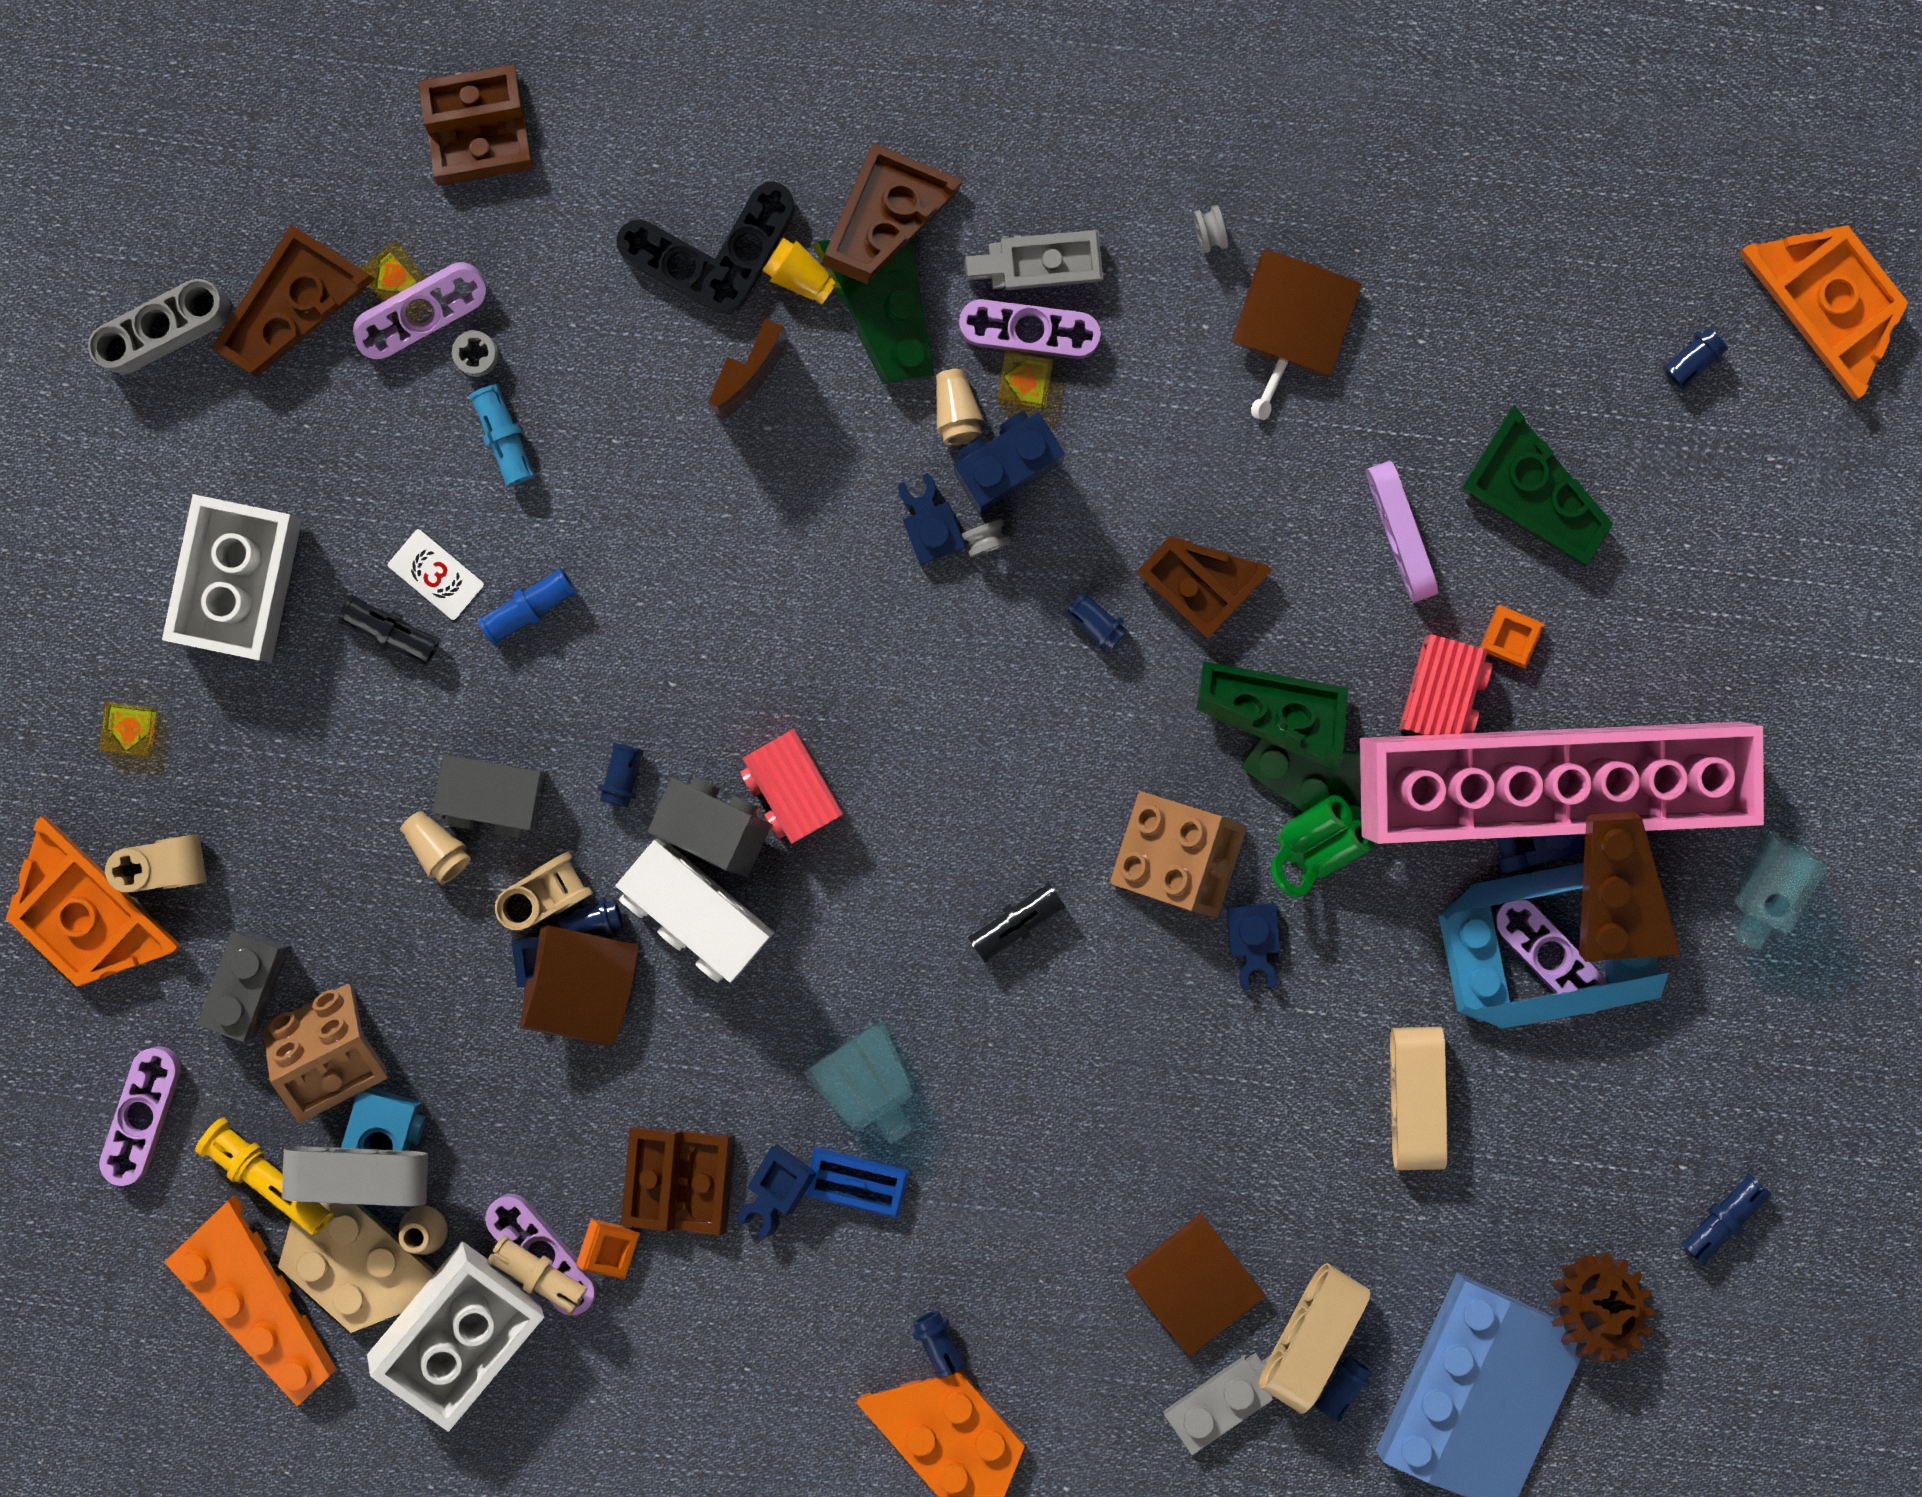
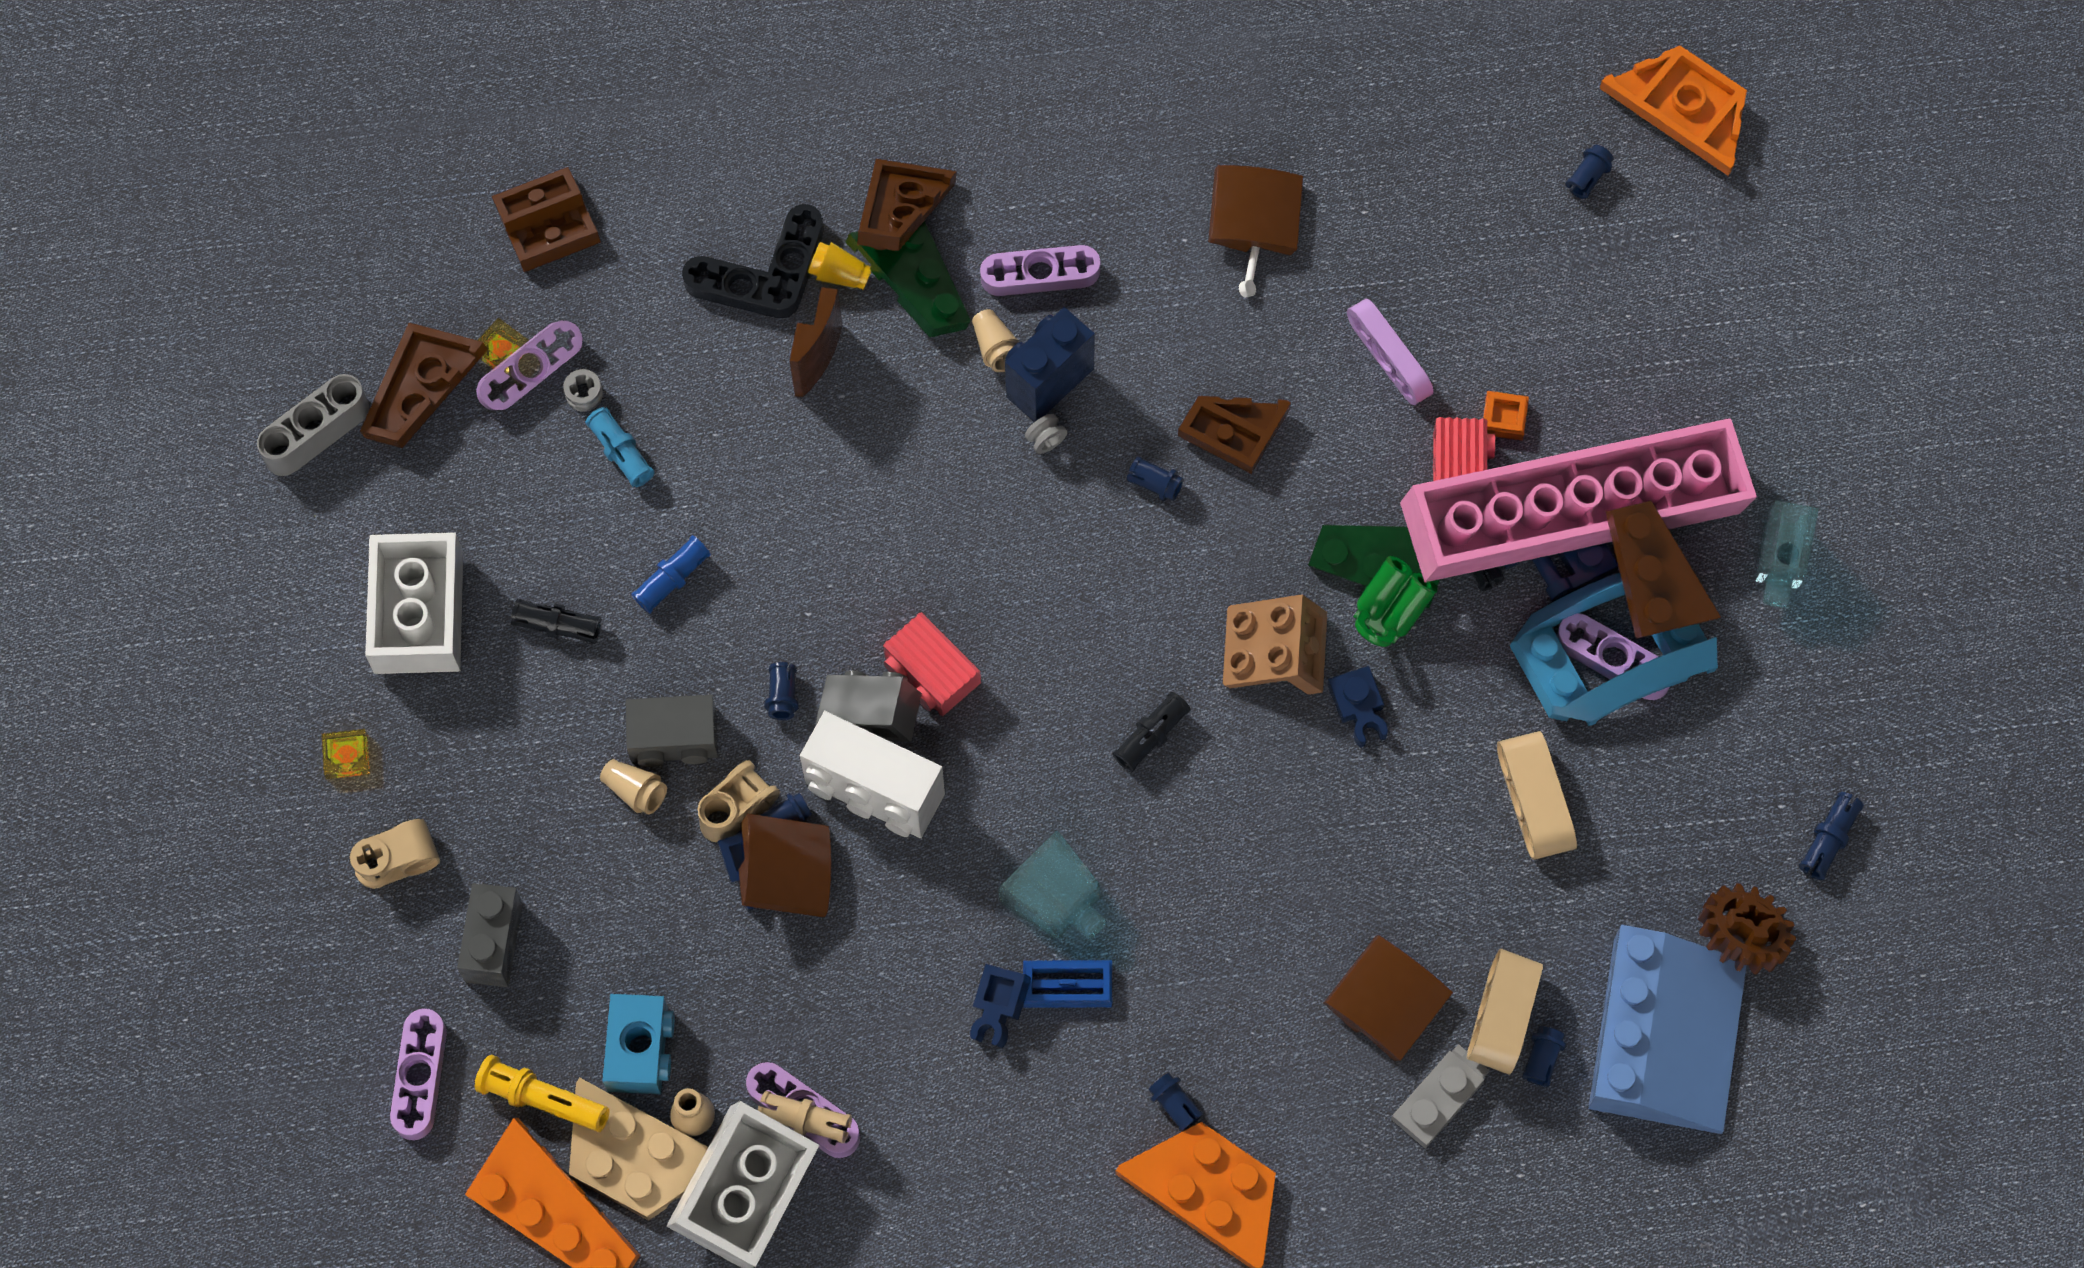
camera: 15 degrees left, 20 degrees down
orange wing [6,816,182,987] -> none
medium nougat bracket [263,984,388,1124] -> none
light grey beam [282,1146,428,1206] -> none
white sticker [388,529,484,620] -> none
orange tile [576,1219,640,1280] -> none
reddish brown slope [621,1127,735,1236] -> none
dark blue plate [898,473,966,566] -> none
light grey hinge [964,230,1103,290] -> none
clear yellow tile [997,351,1053,409] -> none
light grey bush [1193,205,1228,254] -> none
dark green wing [1196,661,1348,772] -> none
dark green wing [1459,405,1613,567] -> none

